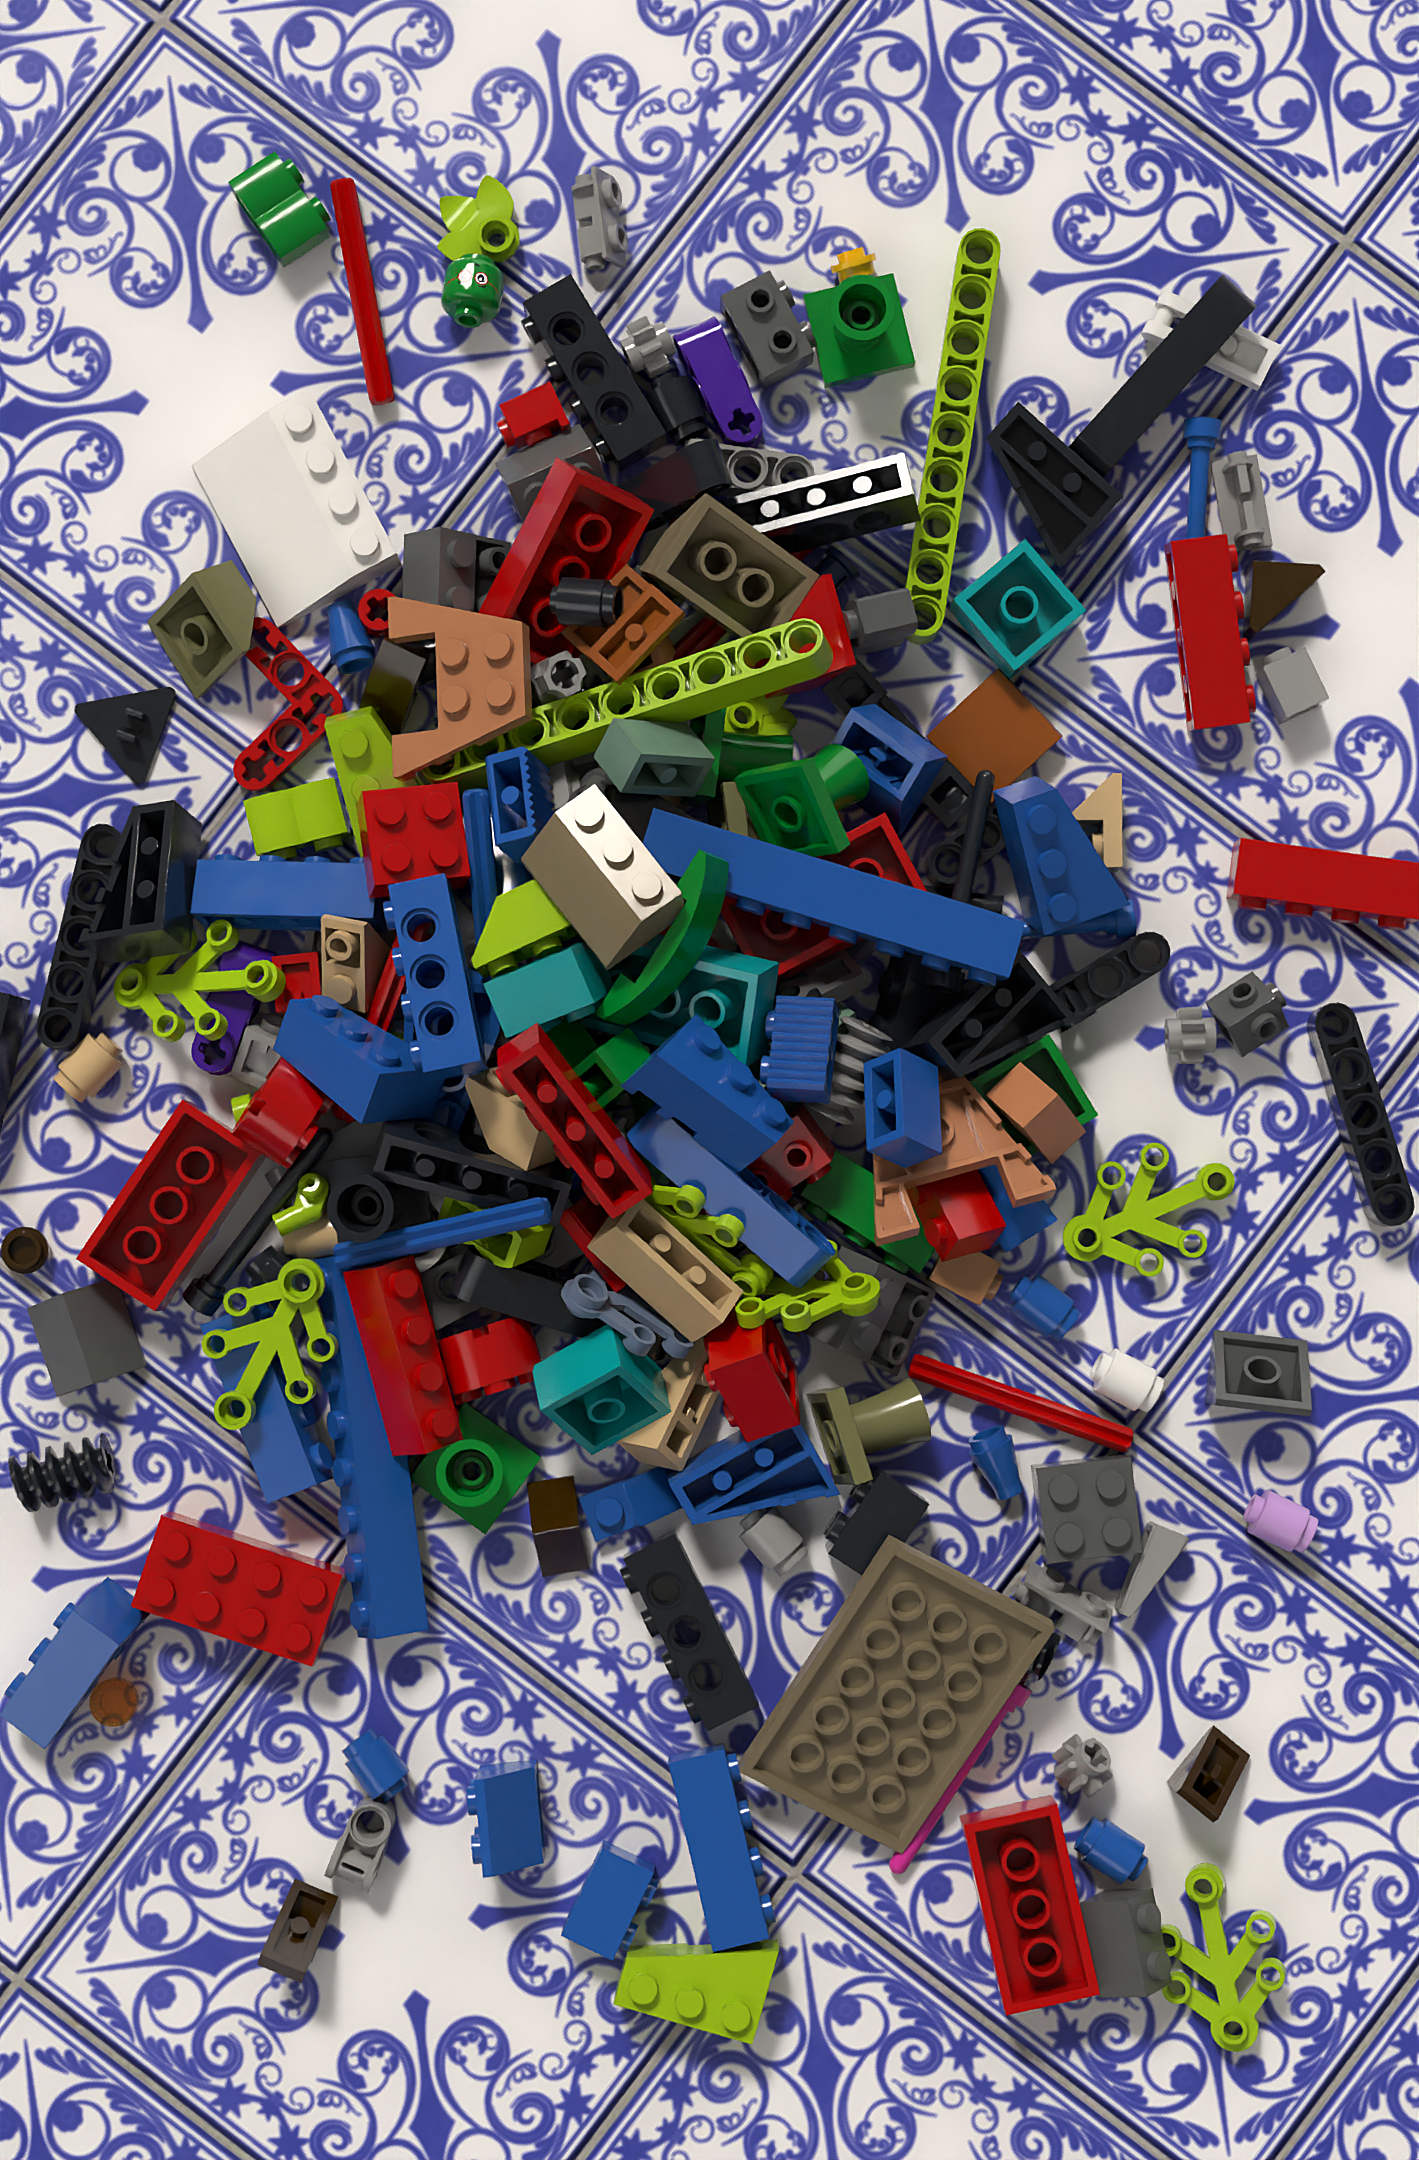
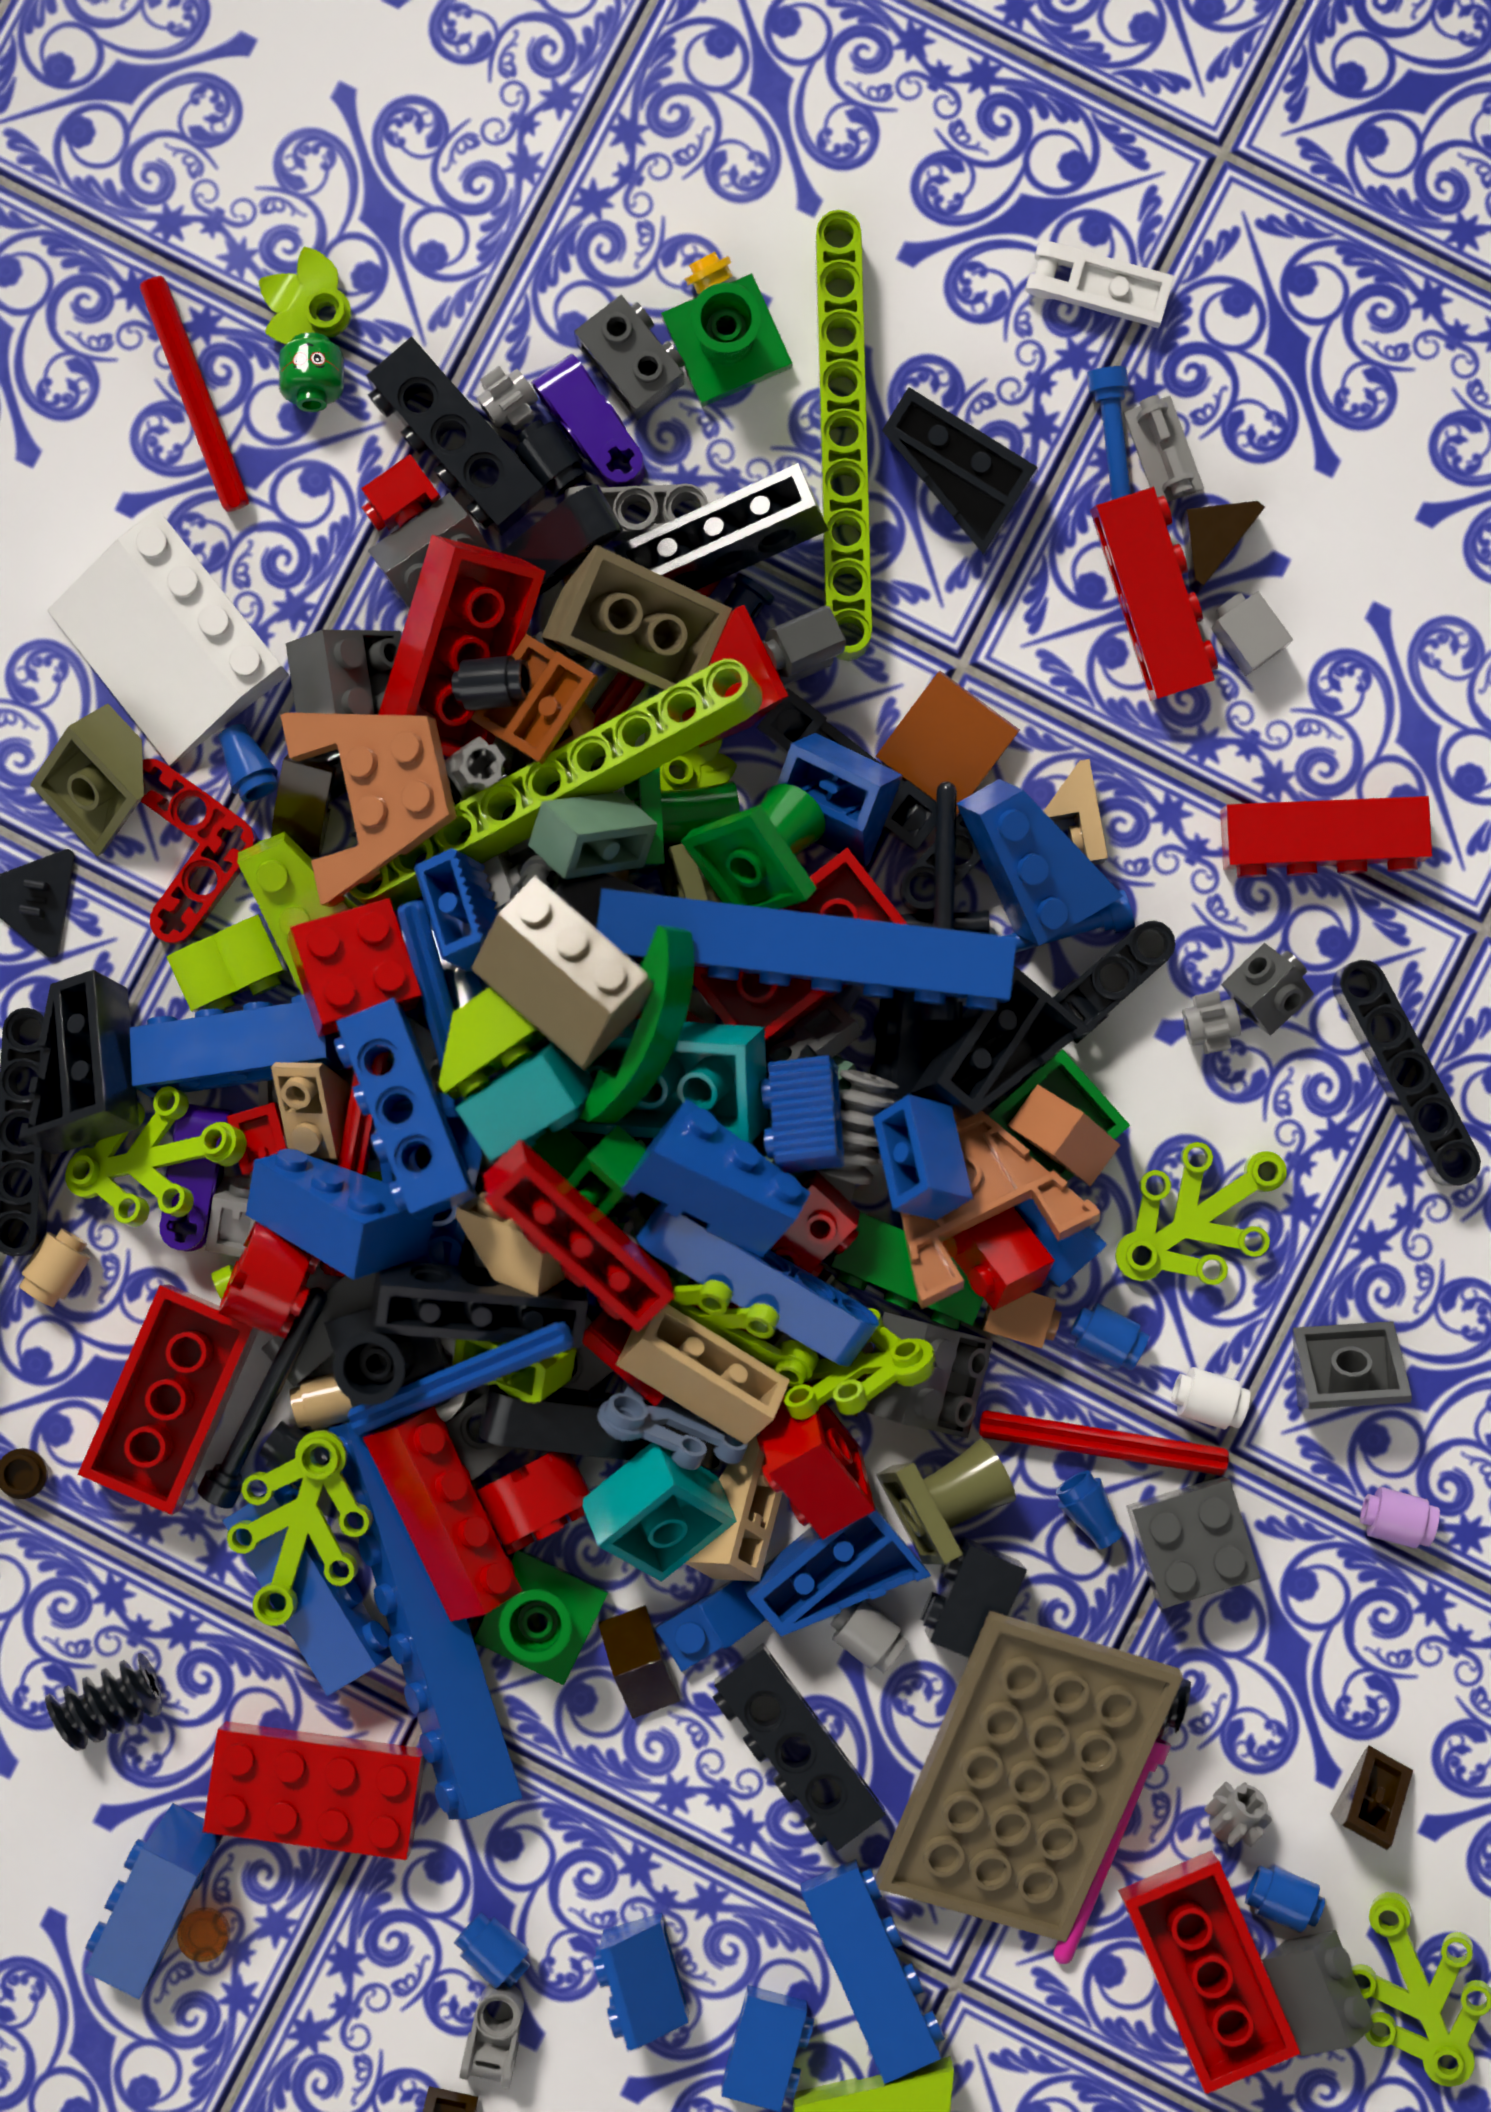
camera: 10 degrees left, 0 degrees up
dark grey slope [27,1280,148,1397] -> none
green brick [228,151,331,268] -> none
lime arm [272,1172,329,1237] -> none
red bush [358,588,395,638] -> none
light grey hinge [571,166,628,271] -> none
teal brick [949,539,1086,680] -> none
light grey hinge [1012,1561,1112,1646] -> none
black beam [1069,274,1257,478] -> none
light grey slope [1114,1521,1189,1618] -> none

